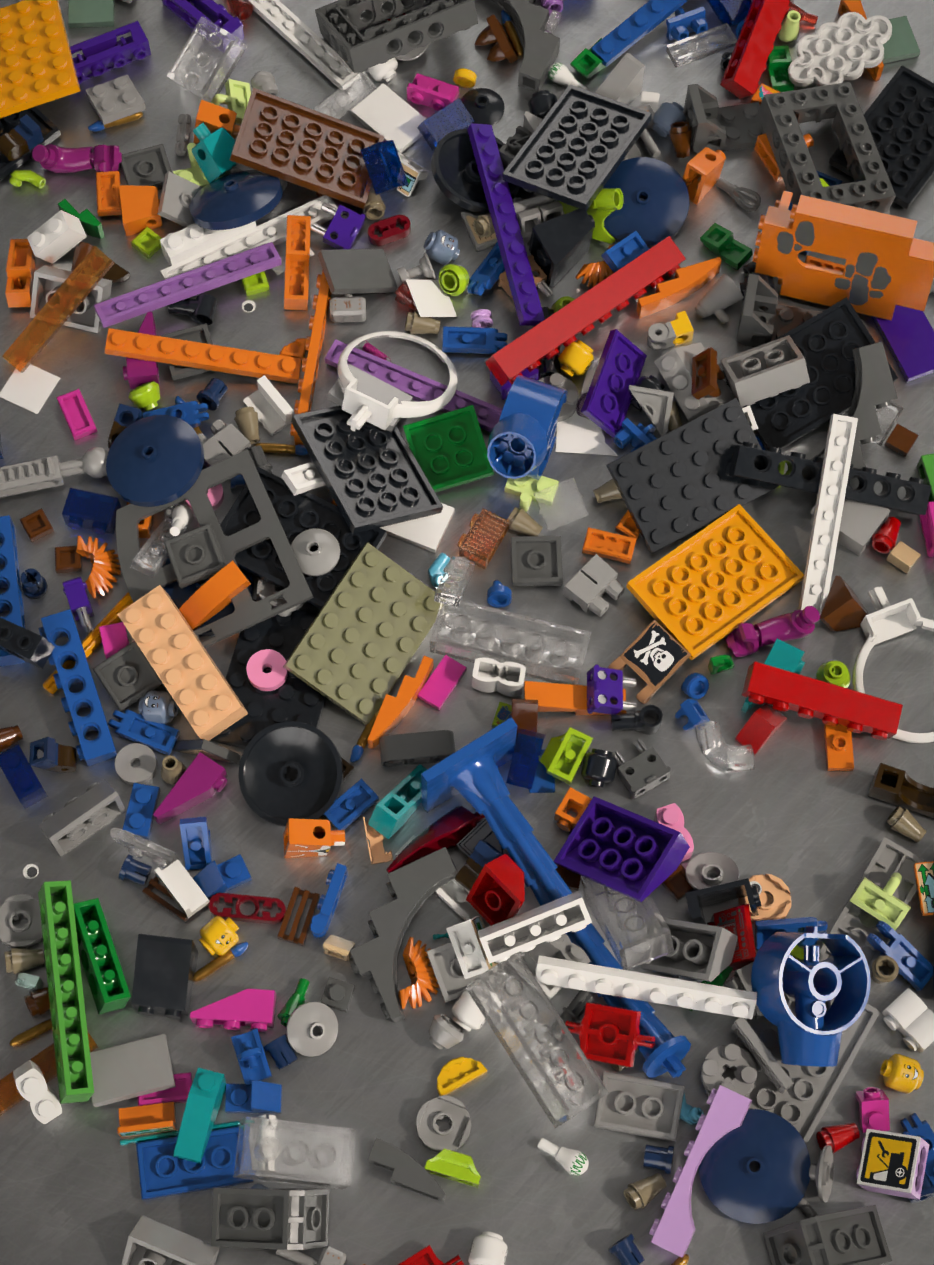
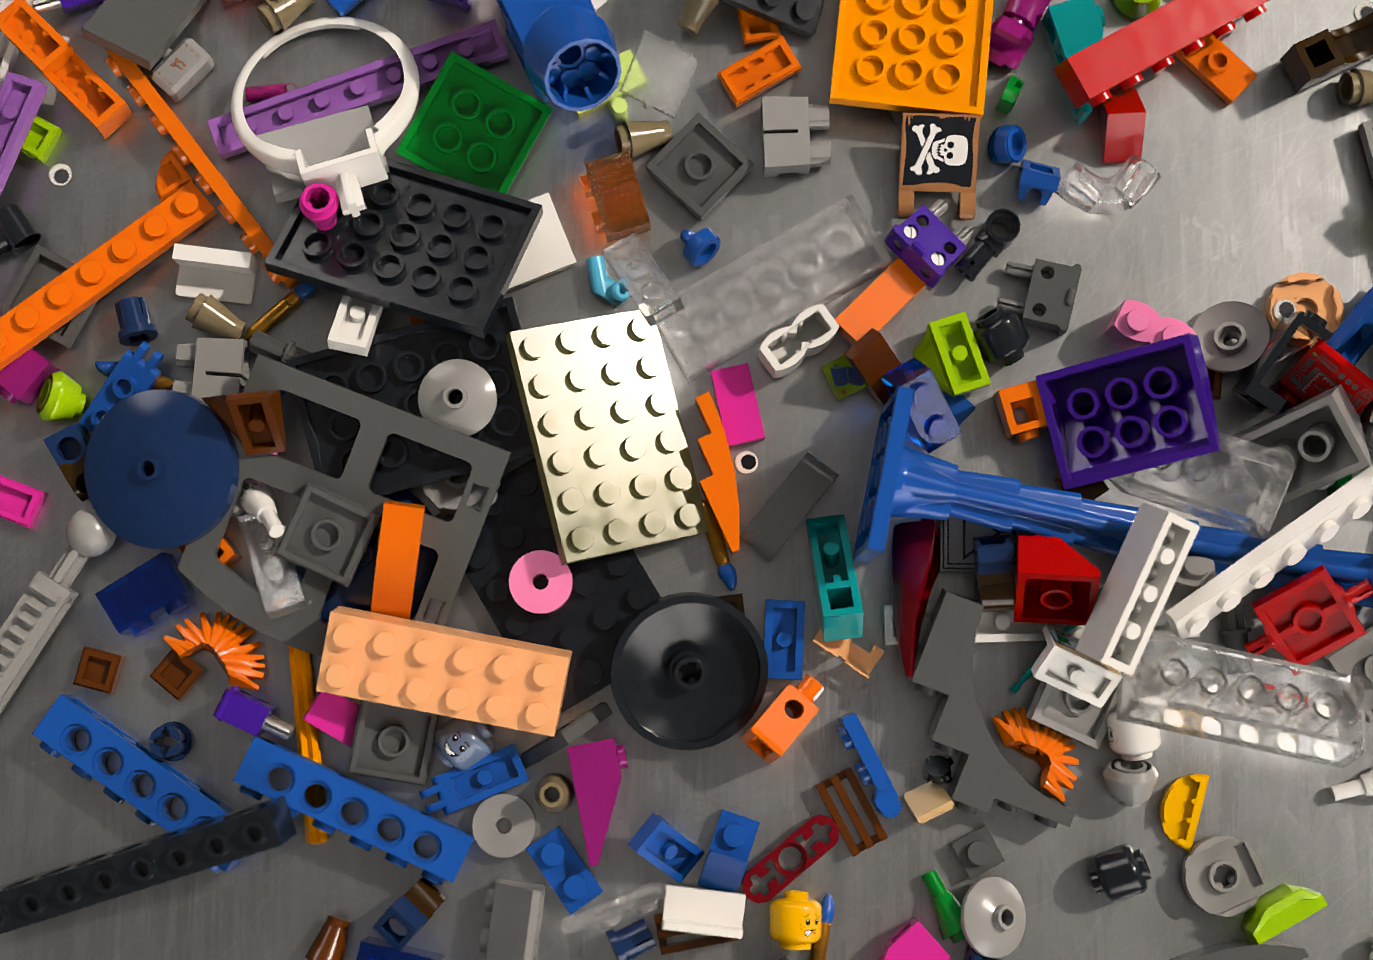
camera: 45 degrees left, 15 degrees up
none -> reddish brown slope [202,390,286,455]
none -> dark pink cone [299,183,339,231]
none -> sticker [735,451,758,474]
none -> black piece [923,755,954,784]
none -> black head [1089,844,1152,902]

